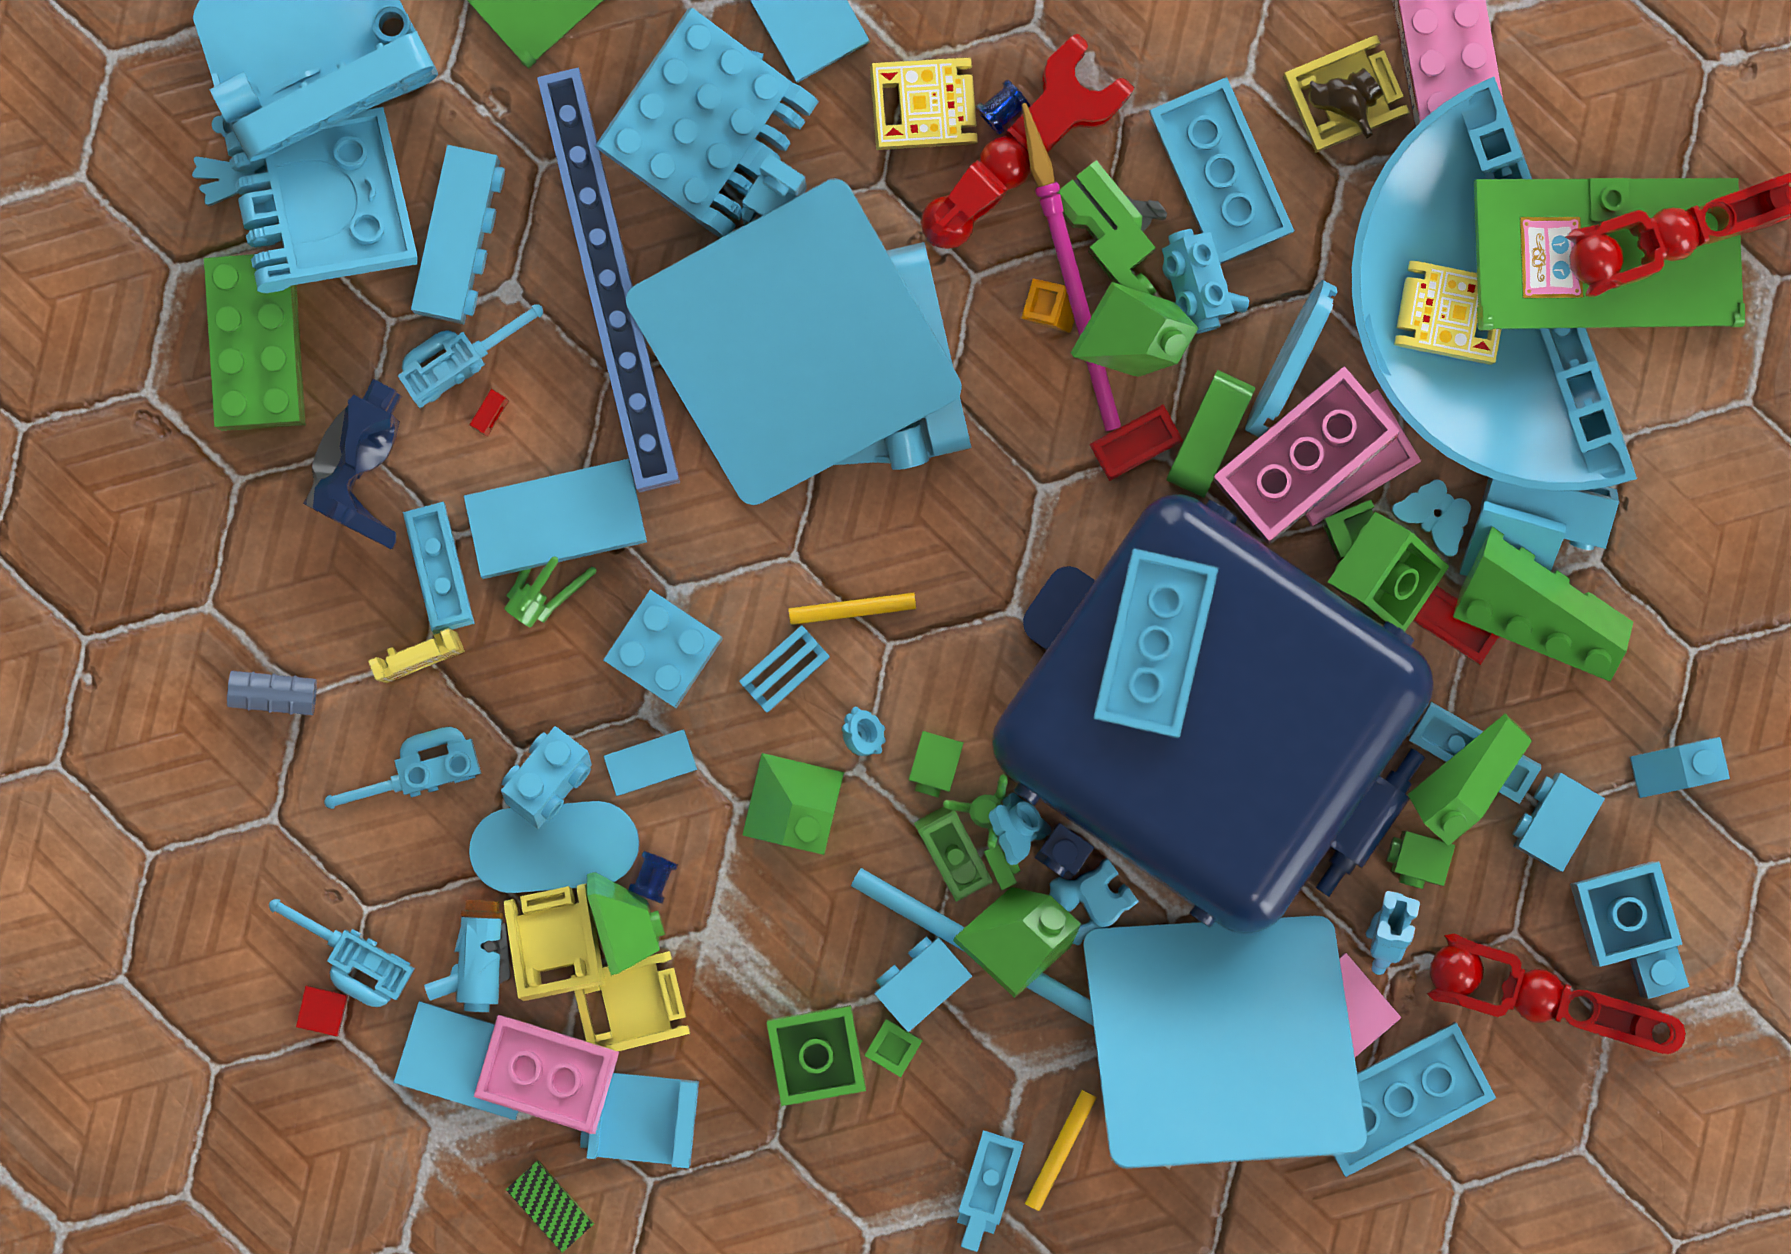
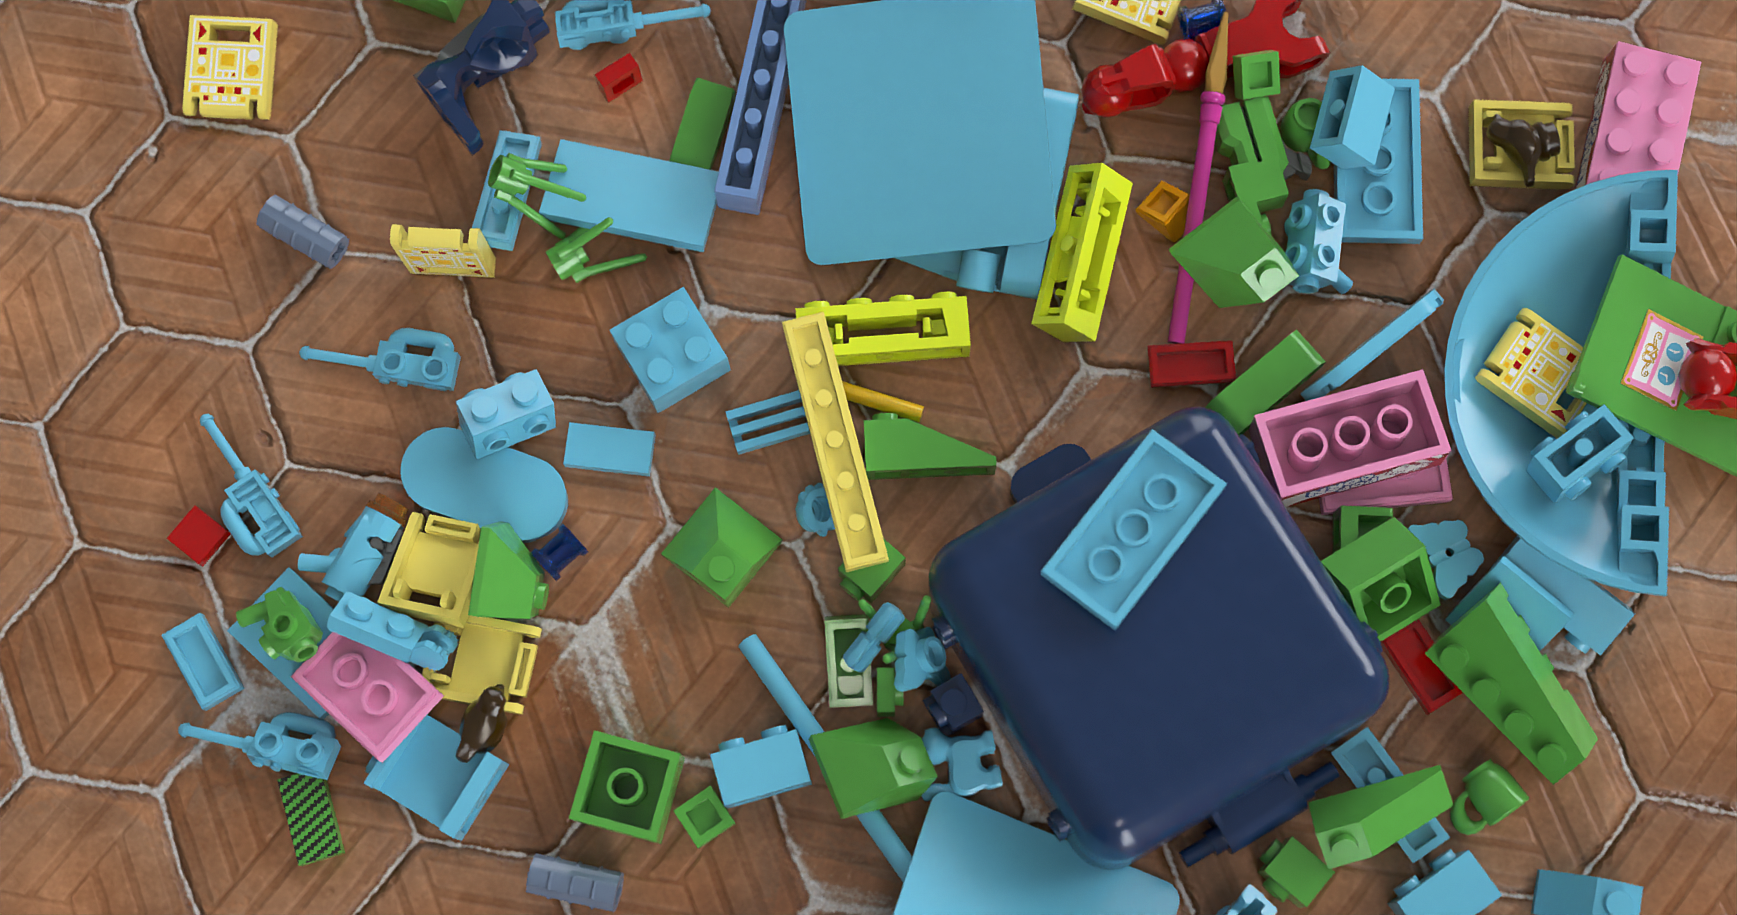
camera: 25 degrees right, 10 degrees down
none -> medium azure tile [161,613,245,711]
none -> medium azure piece [178,712,341,780]
none -> light yellow container [183,15,278,120]
none -> bright green piece [236,587,323,662]
none -> medium azure hinge [326,591,458,671]
none -> dark brown animal [456,684,507,763]
none -> bright green plant [488,153,586,239]
none -> sand blue axle [526,853,624,912]
none -> bright green slope [669,78,736,170]
none -> light yellow tile [782,312,889,573]
none -> neon yellow brick [795,292,971,366]
none -> medium azure piece [843,602,905,673]
none -> bright green slope [864,413,997,480]
none -> neon yellow brick [1031,163,1133,342]
none -> bright green plate [1233,50,1280,100]
none -> bright green piece [1280,98,1331,169]
none -> medium azure brick [1310,65,1395,169]
none -> bright green piece [1450,759,1529,835]
none -> medium azure brick [1526,404,1634,504]

